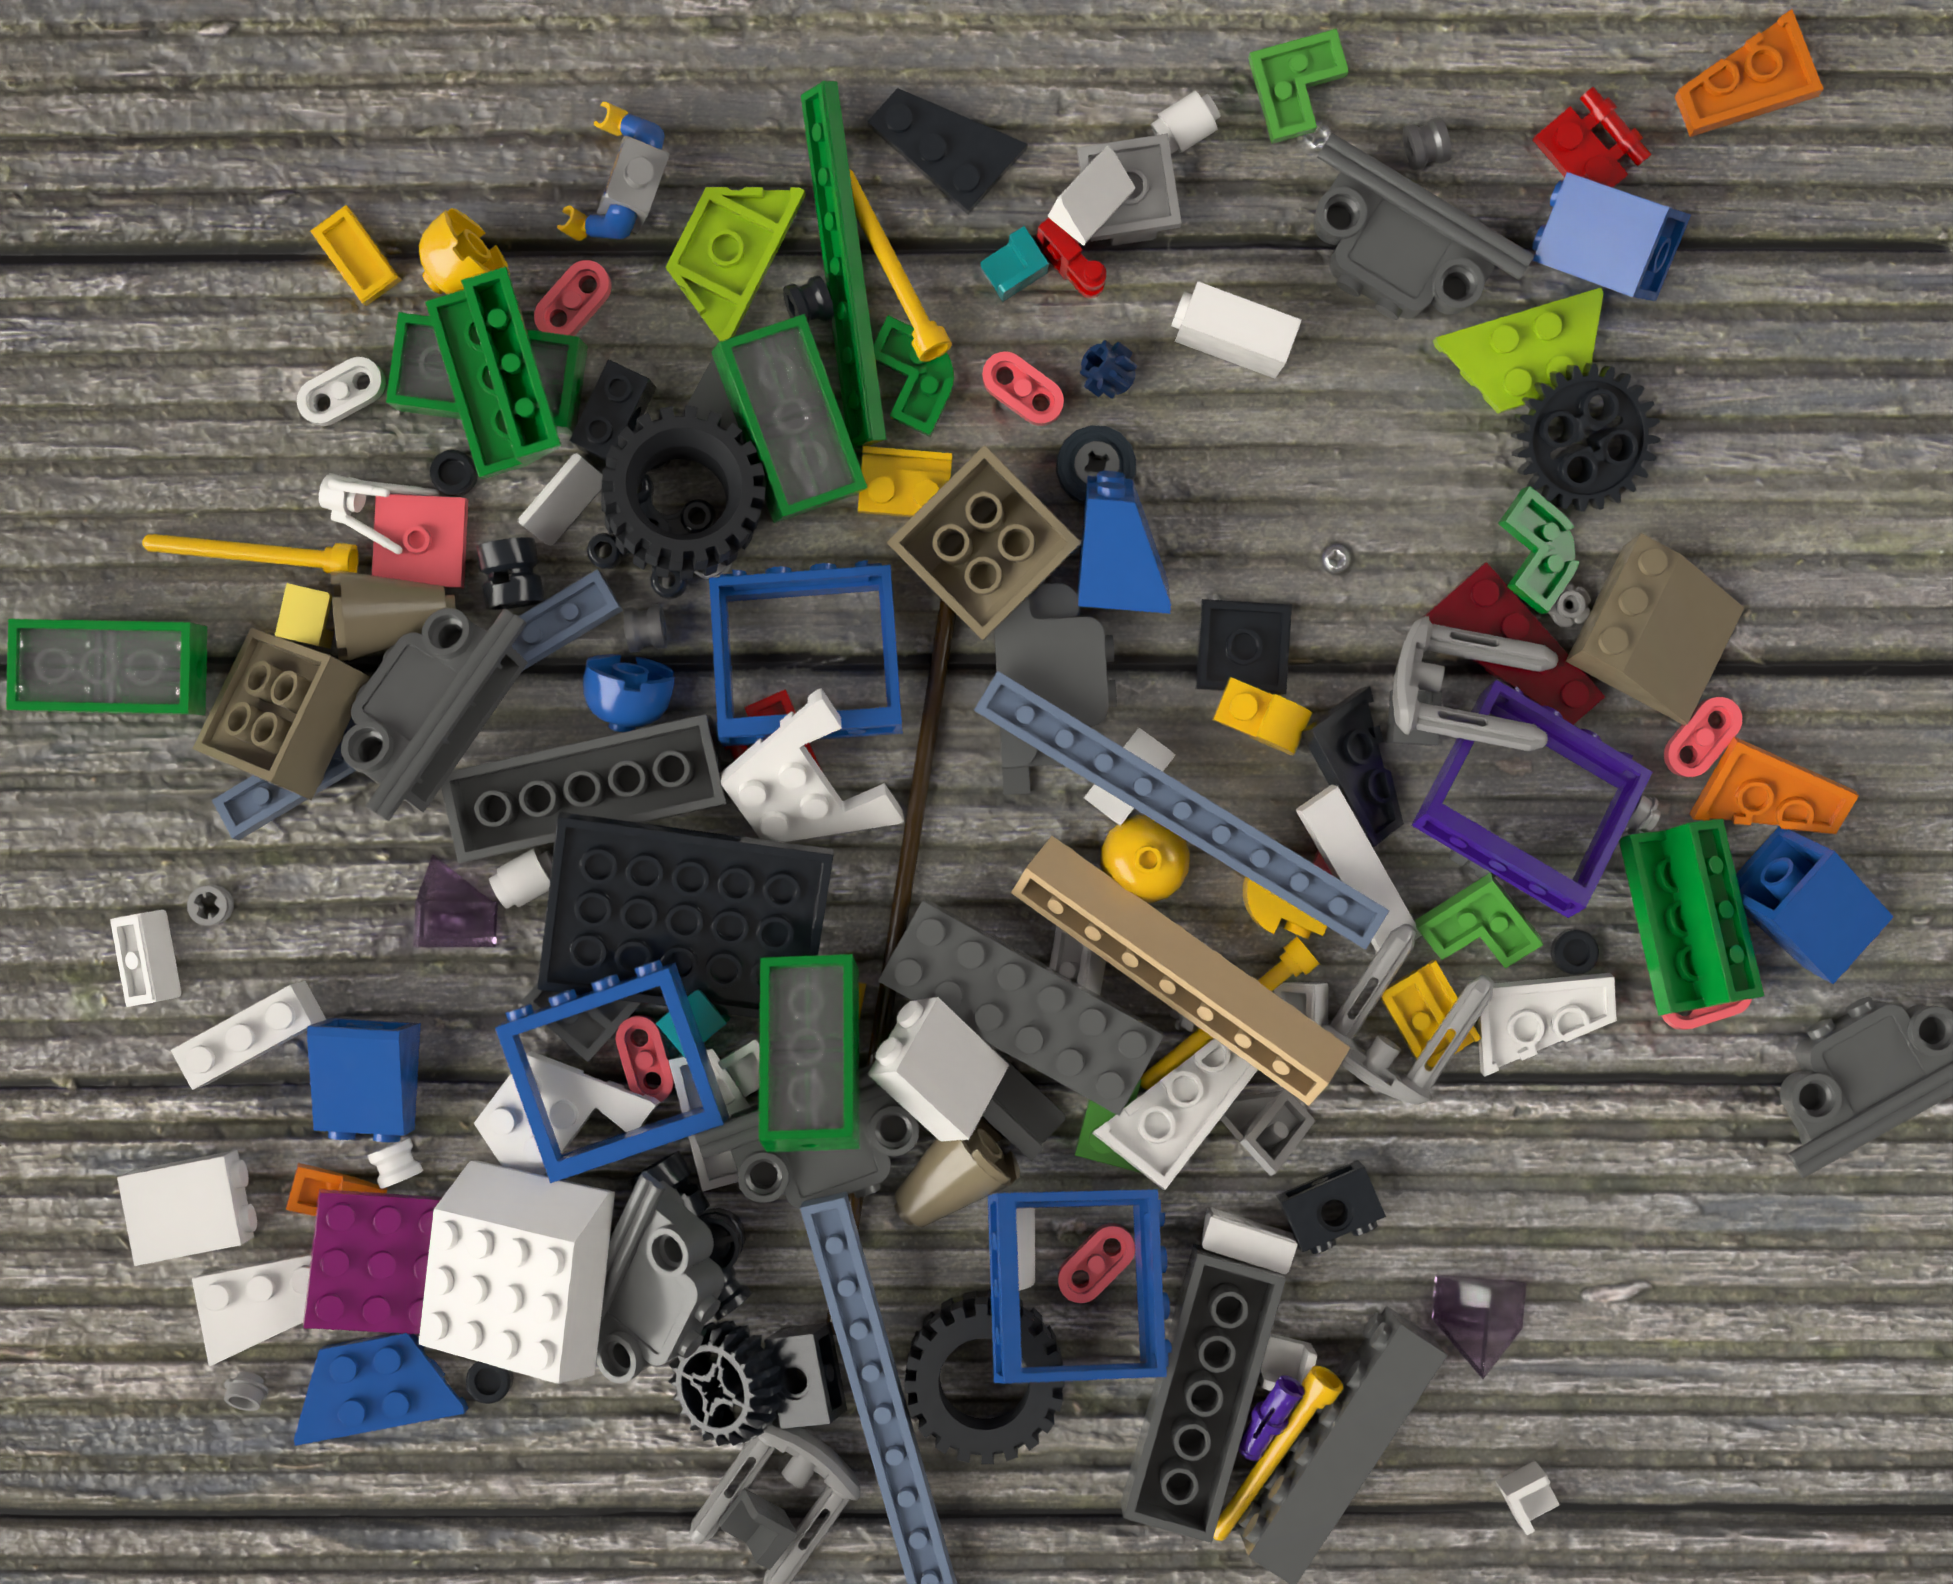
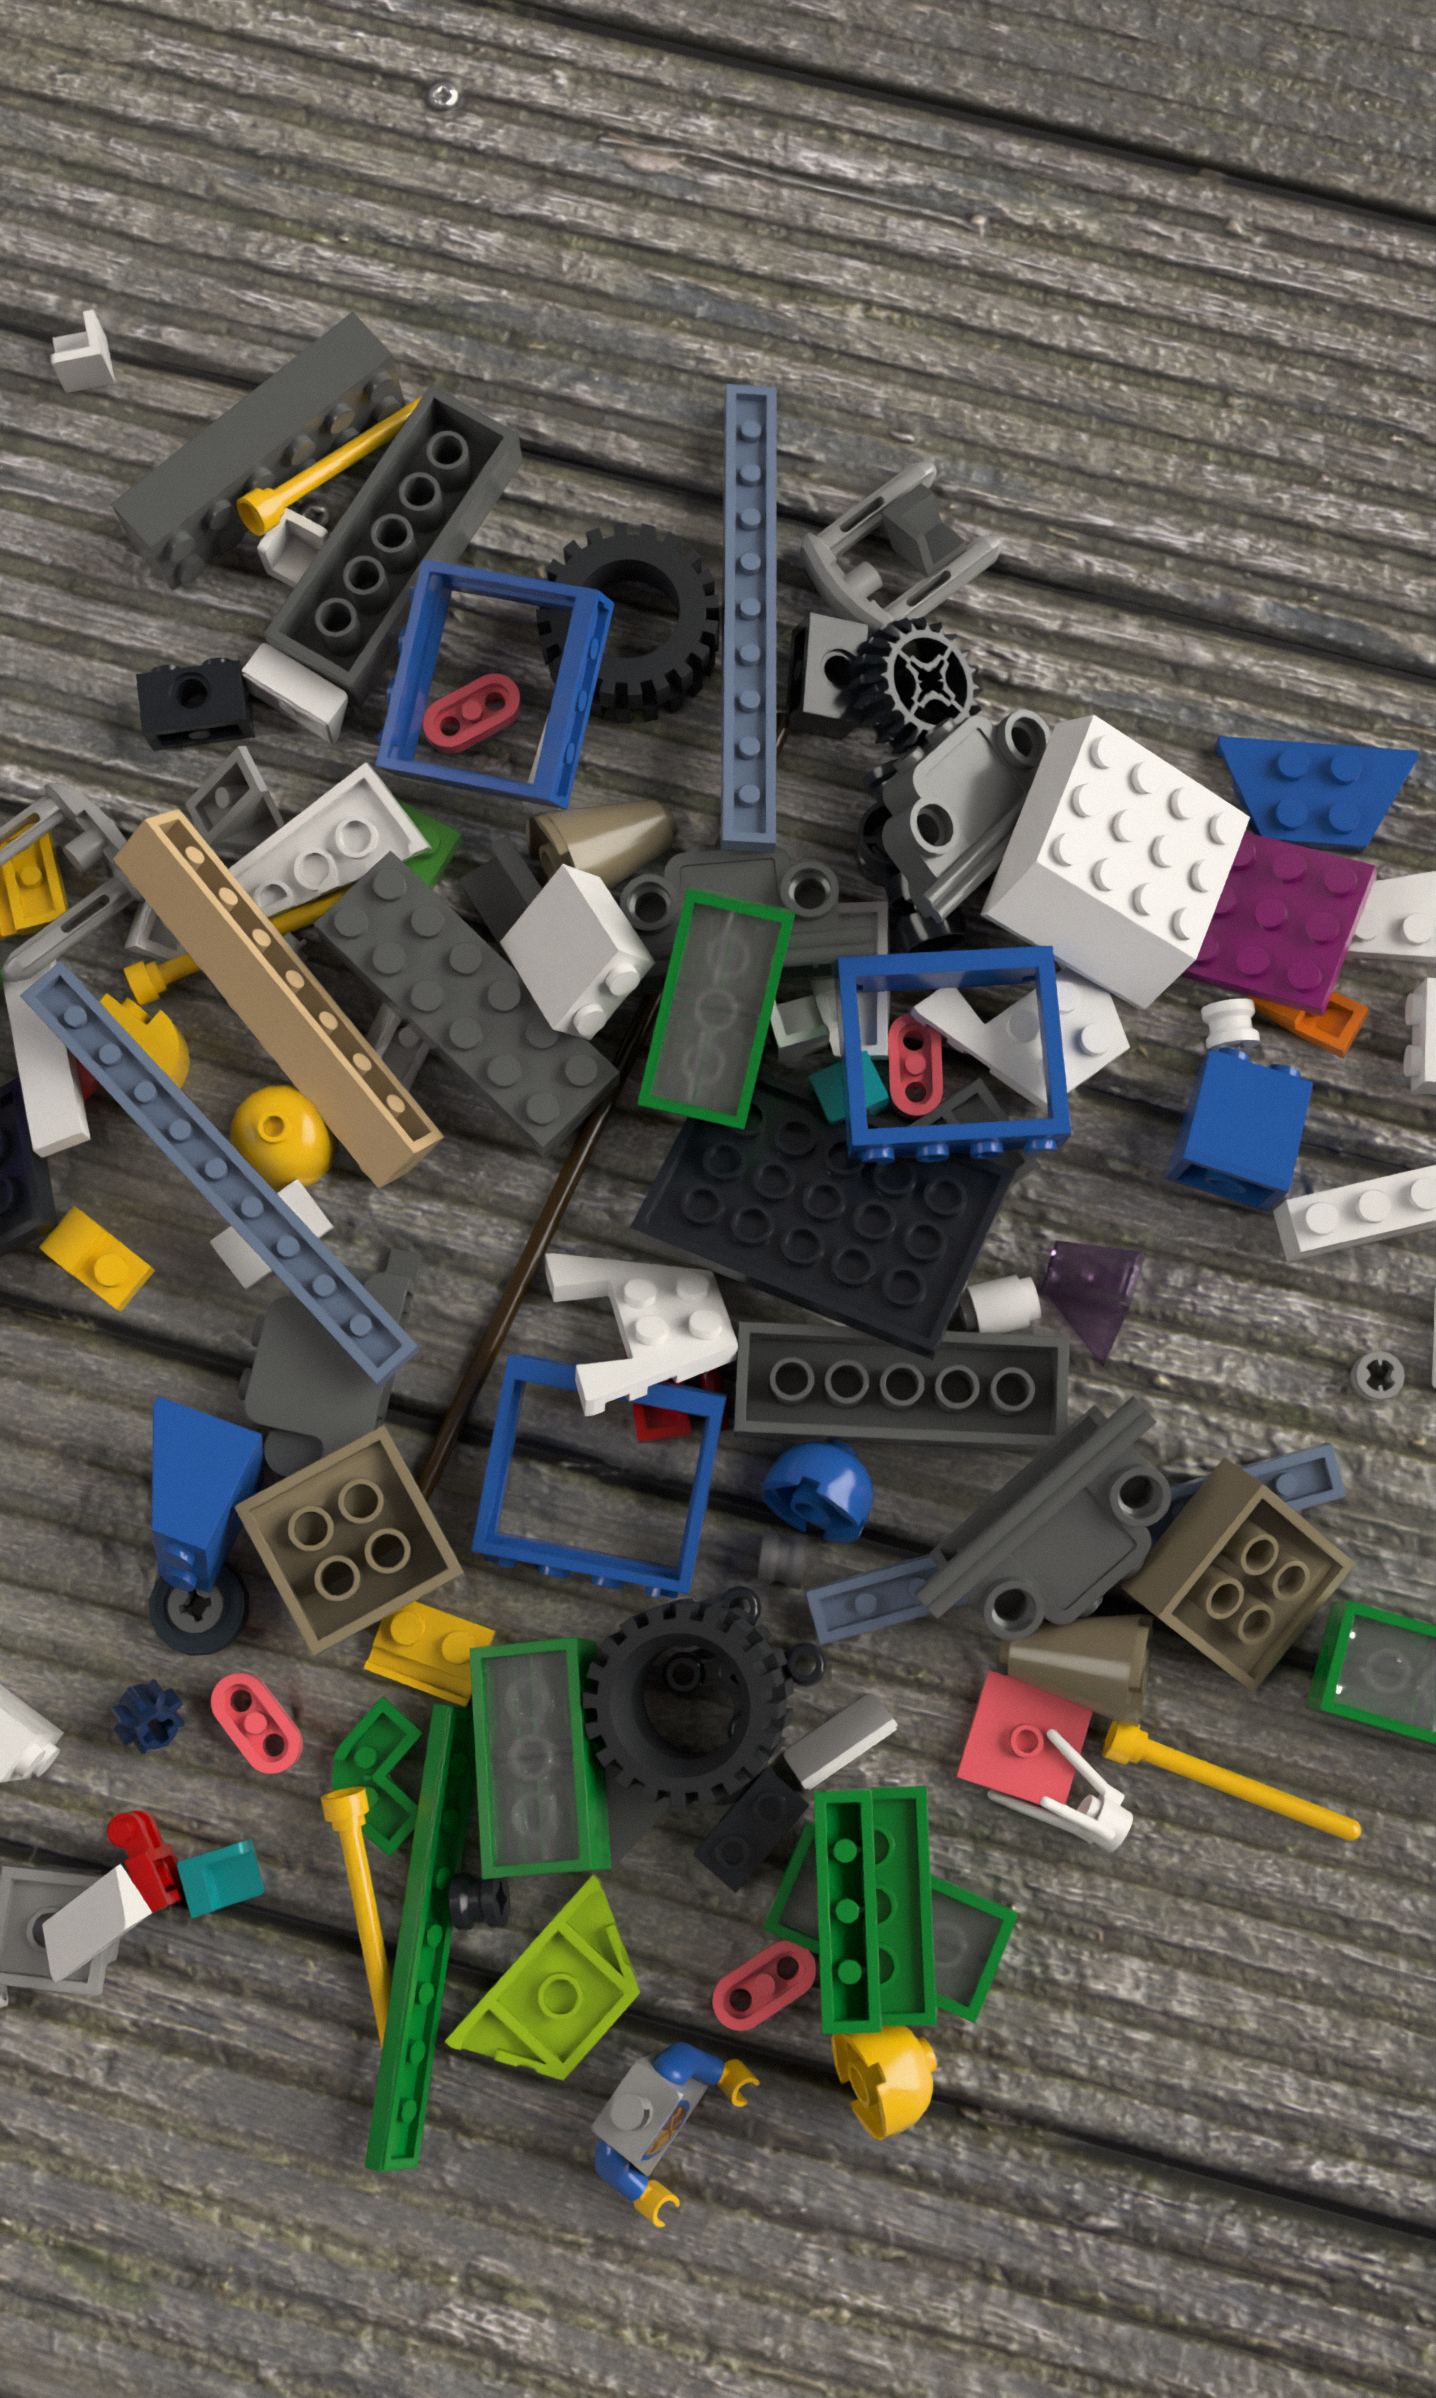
camera: 165 degrees left, 10 degrees down
light yellow panel [275,583,334,649] -> none
white plate [297,357,386,426] -> none
yellow tile [310,205,402,306] -> none
black tile [430,450,478,496] -> none
black tile [466,1361,514,1404] -> none
black wheel [476,537,545,610] -> none
black wing [868,88,1028,215] -> none
black tile [1195,599,1292,695] -> none
dark purple pin [1238,1375,1304,1461] -> none
slope [1432,1274,1526,1379] -> none

